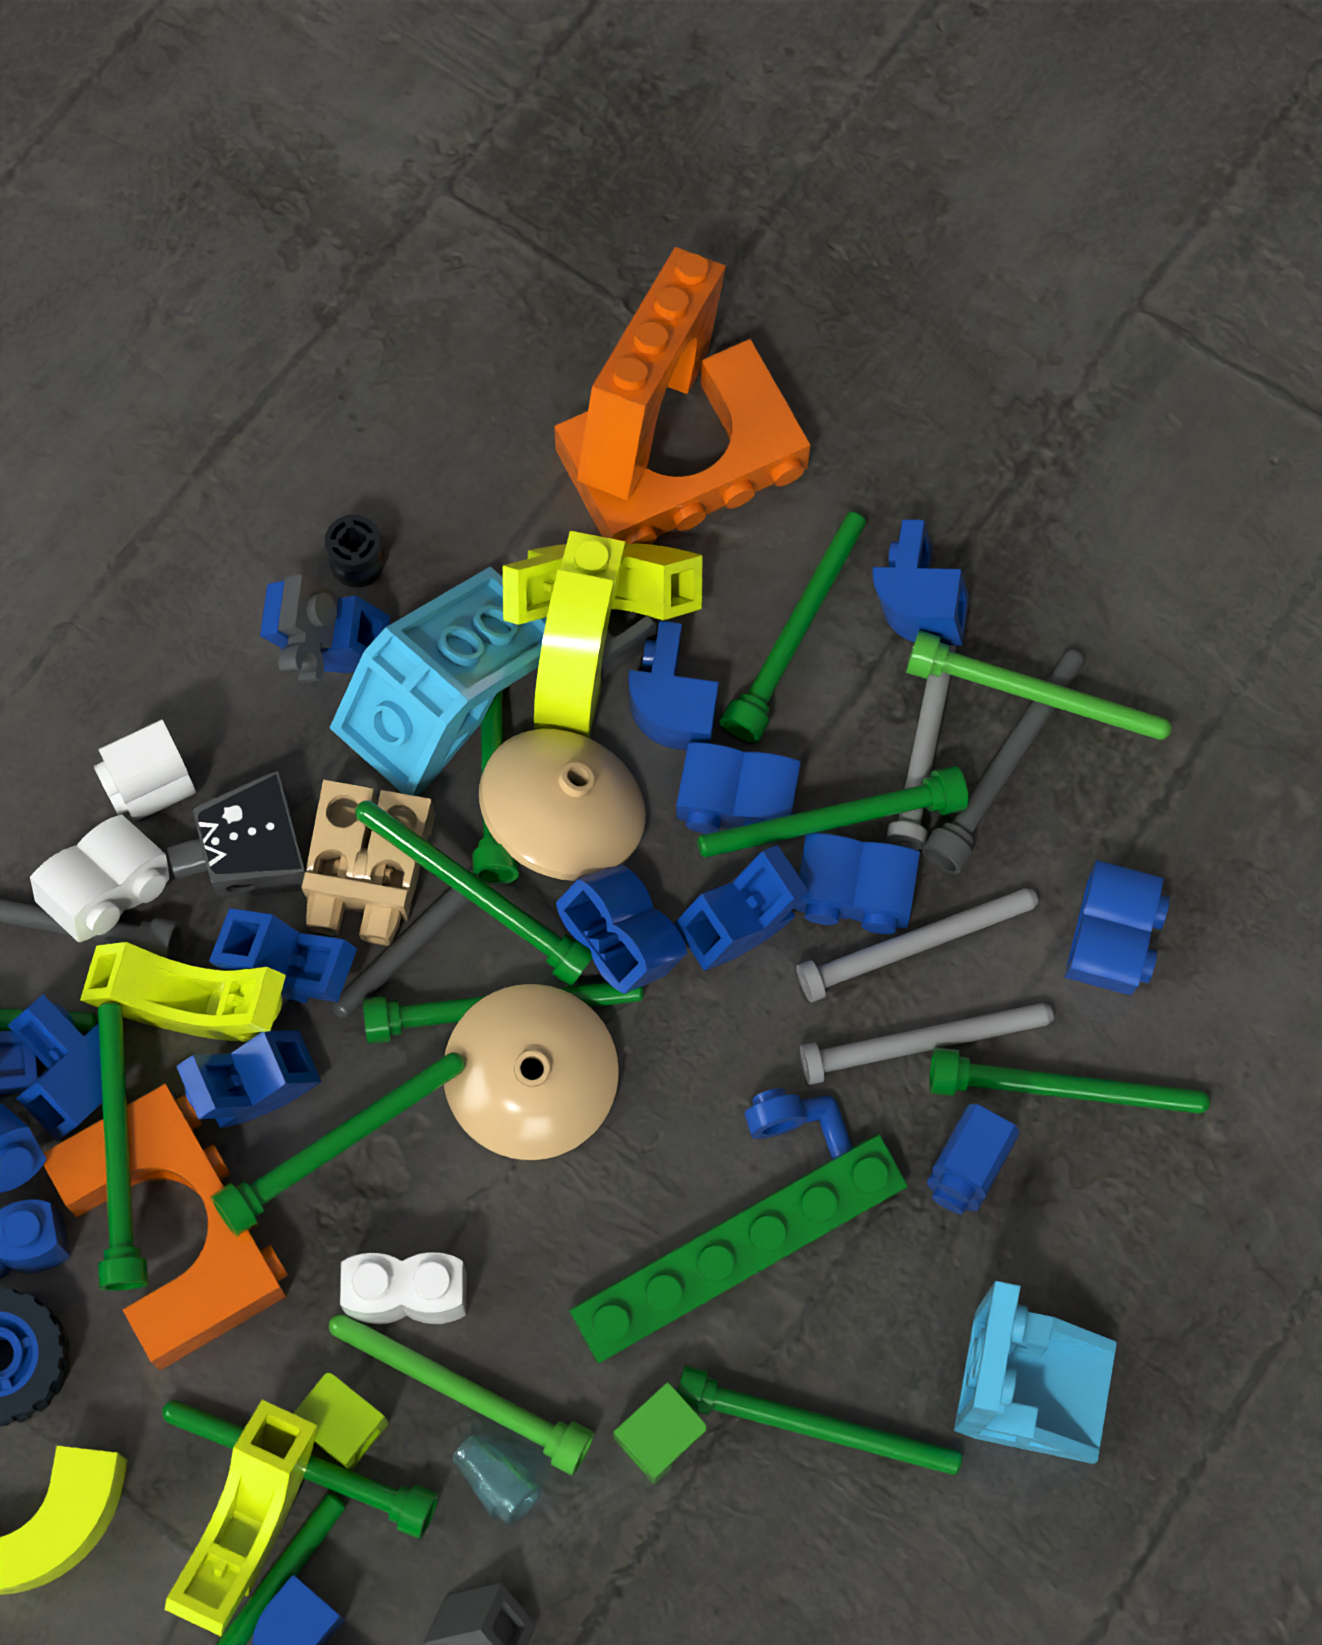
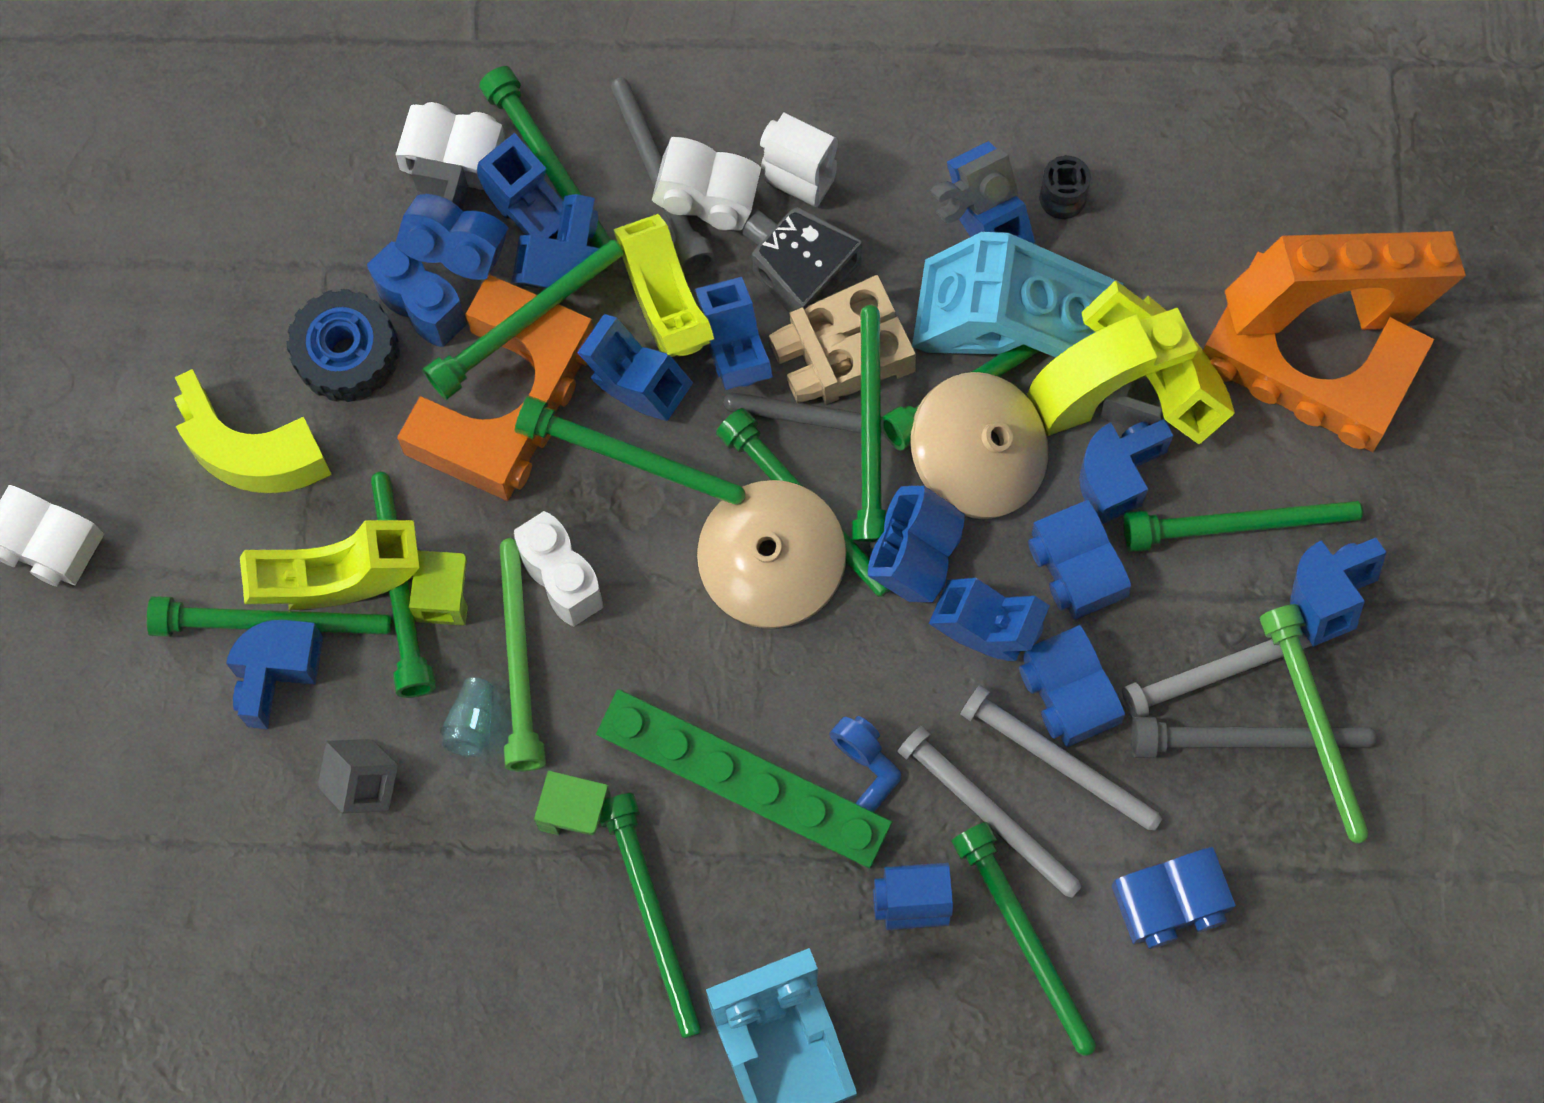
camera: 60 degrees right, 0 degrees up
green piece [697,766,968,858] -> none

